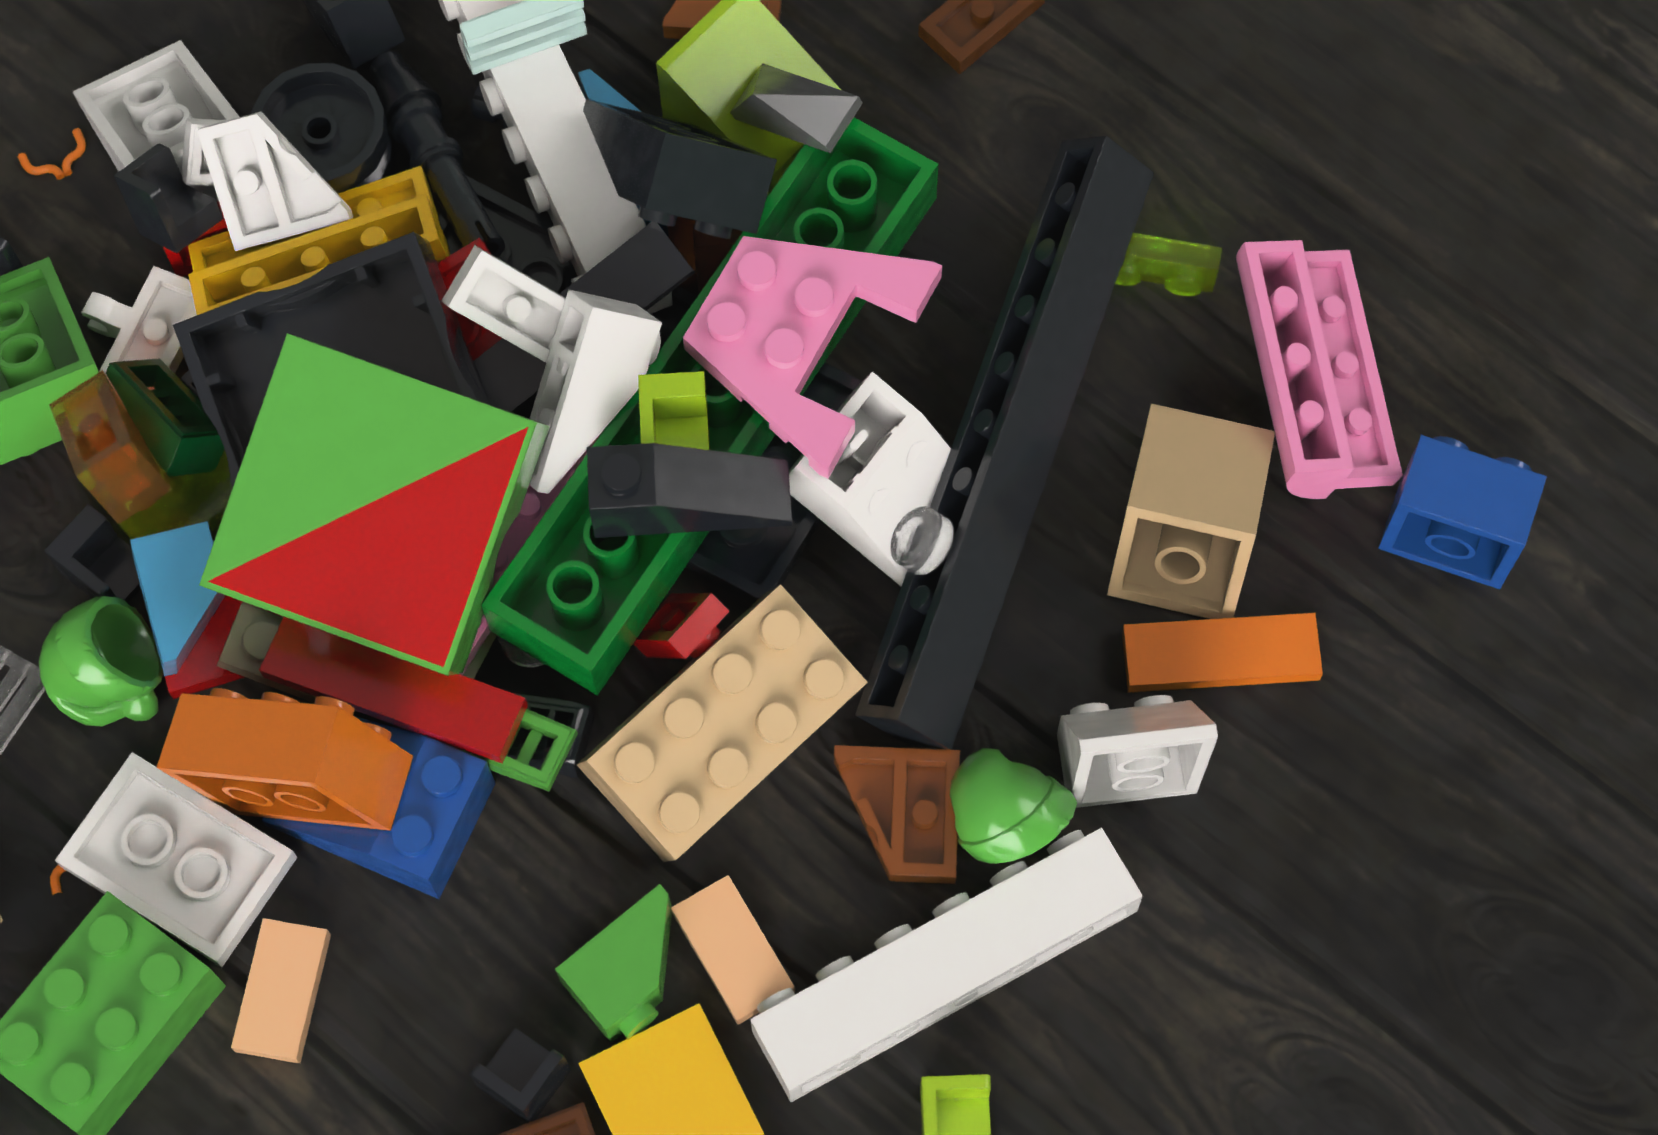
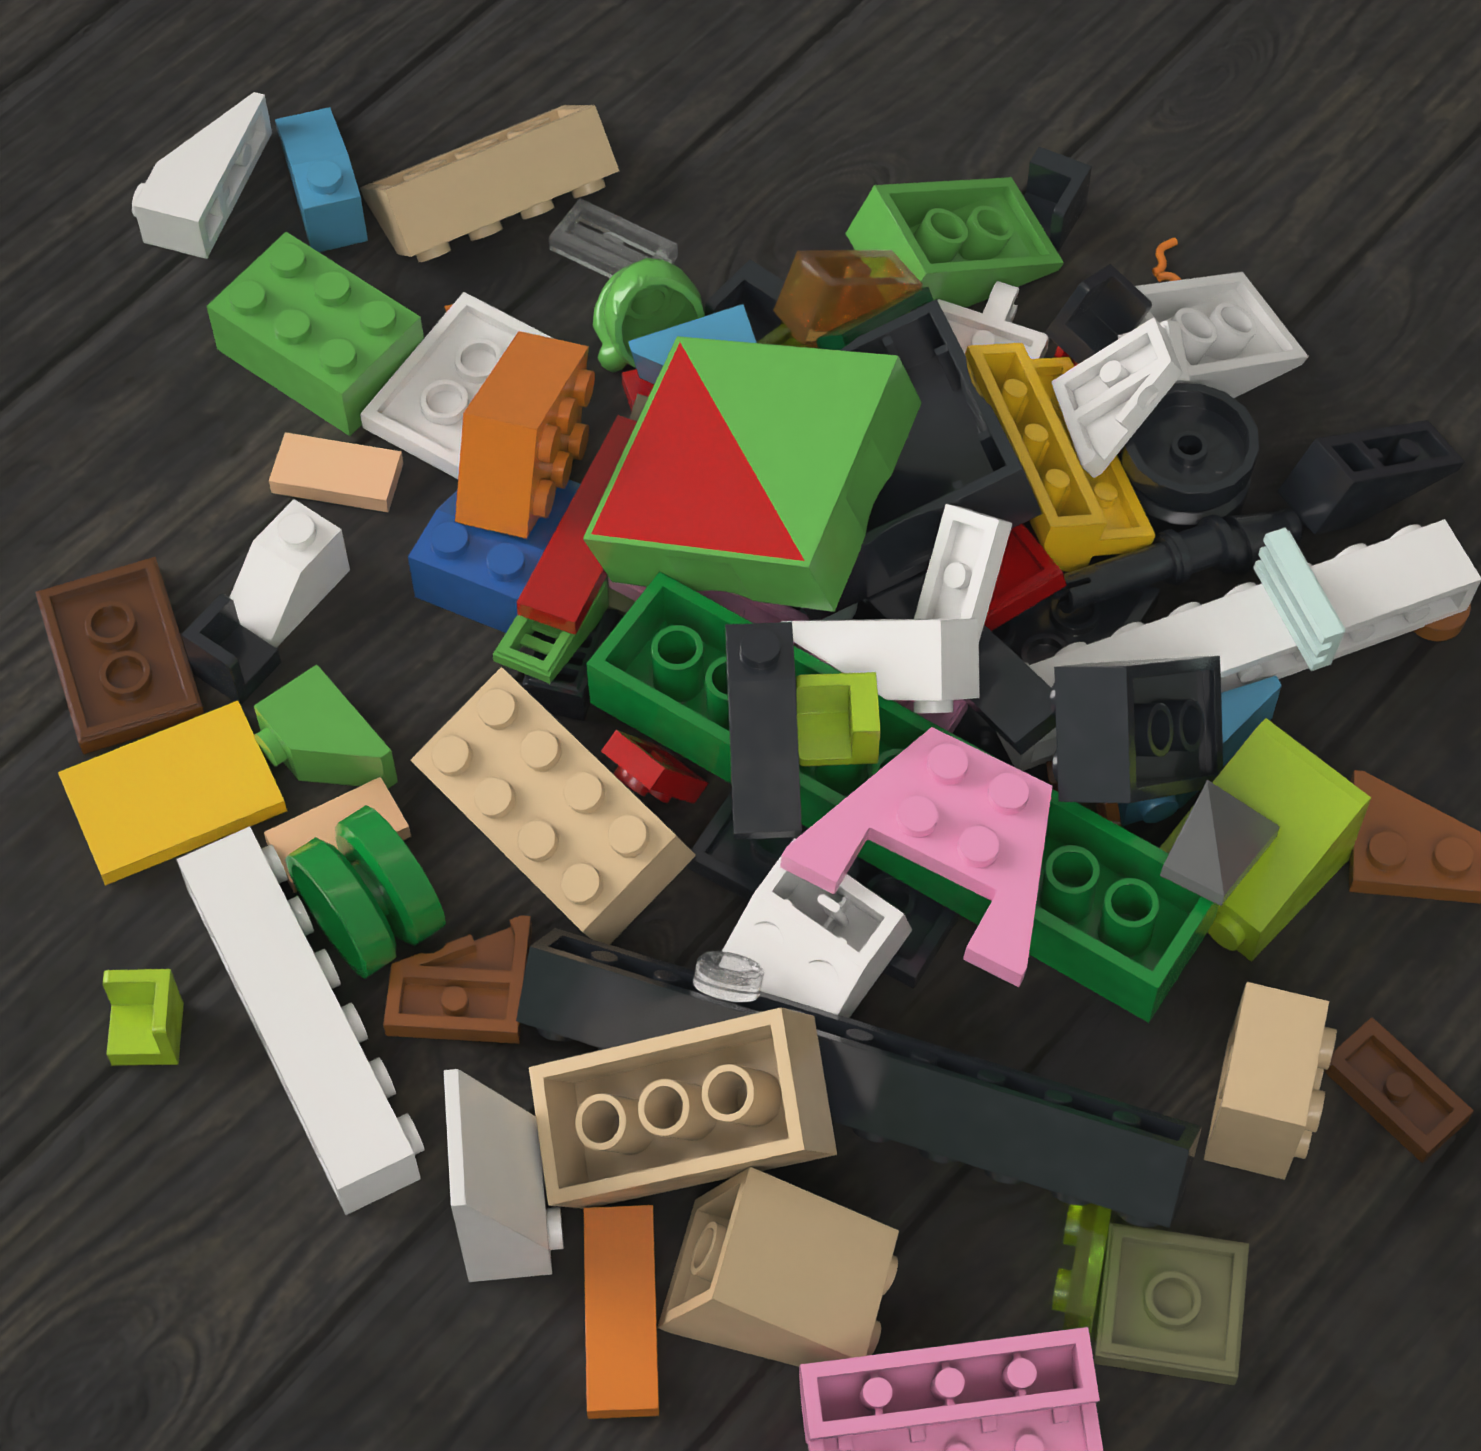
camera: 90 degrees right, 10 degrees down
bright green piece [950,748,1077,864] -> none
none -> white slope [229,499,350,648]
none -> green wheel [285,805,446,979]
none -> tan brick [529,1008,837,1209]
none -> olive tile [1094,1223,1249,1385]
none -> tan brick [1204,982,1337,1180]

